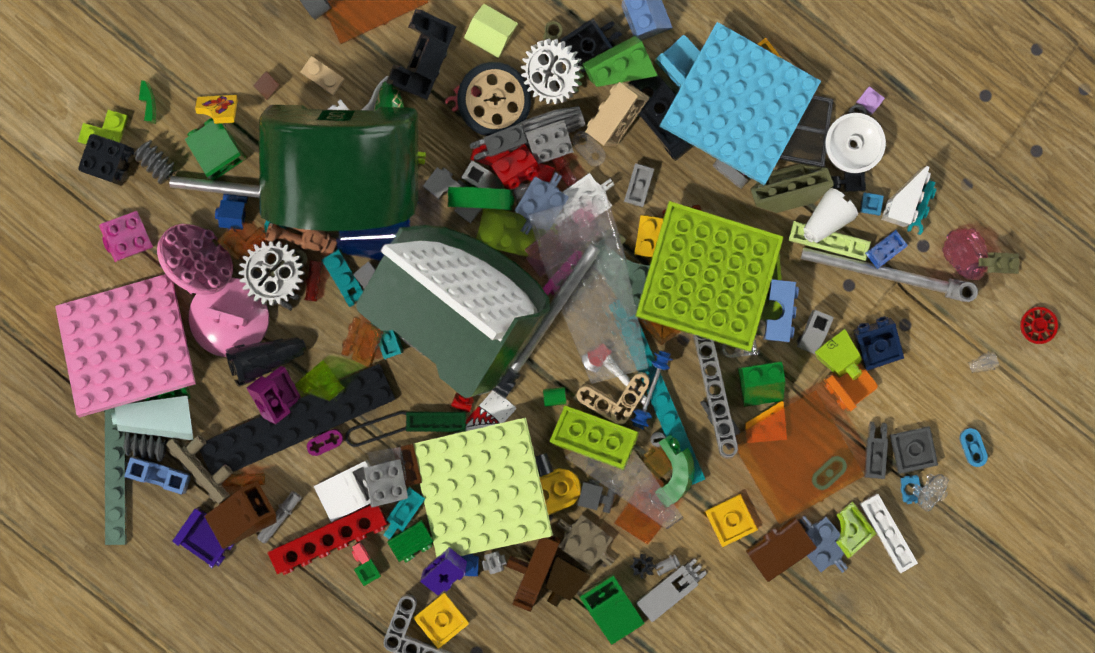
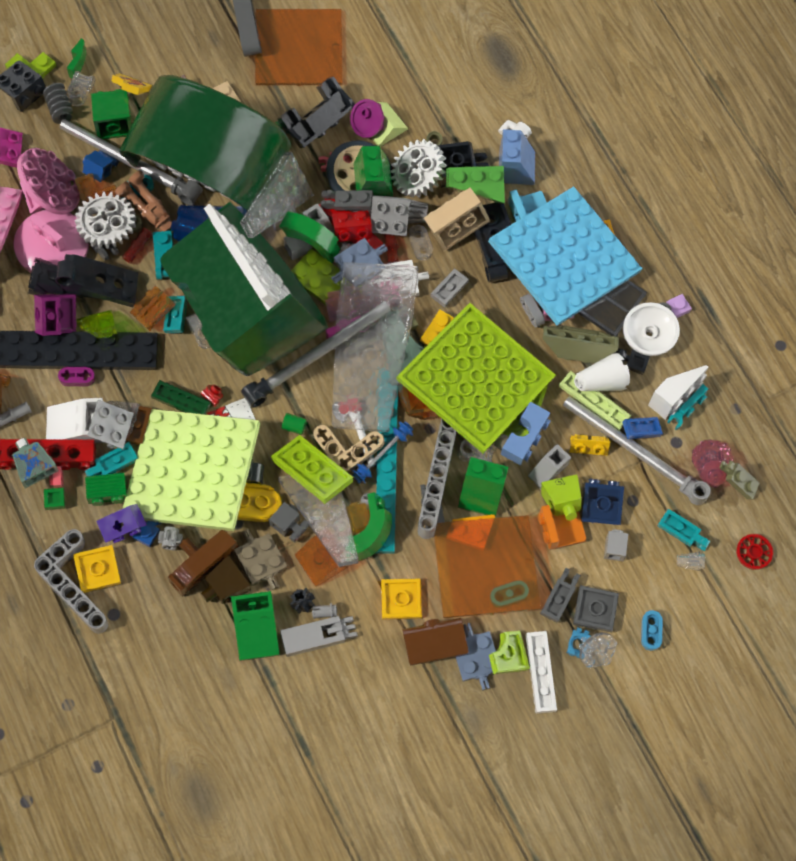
camera: 20 degrees right, 20 degrees down
black piece [345,411,406,447] -> none
dark azure plate [860,192,884,216] -> none
none -> torso [12,438,58,489]
none -> black hinge [55,254,138,308]
none -> clear piece [67,71,95,107]
none -> clear wing [240,152,314,238]
none -> magenta piece [350,99,384,138]
none -> green slope [353,146,393,197]
none -> yellow hinge [569,434,610,456]
none -> light grey brick [604,530,628,562]
none -> teal plate [657,509,710,551]

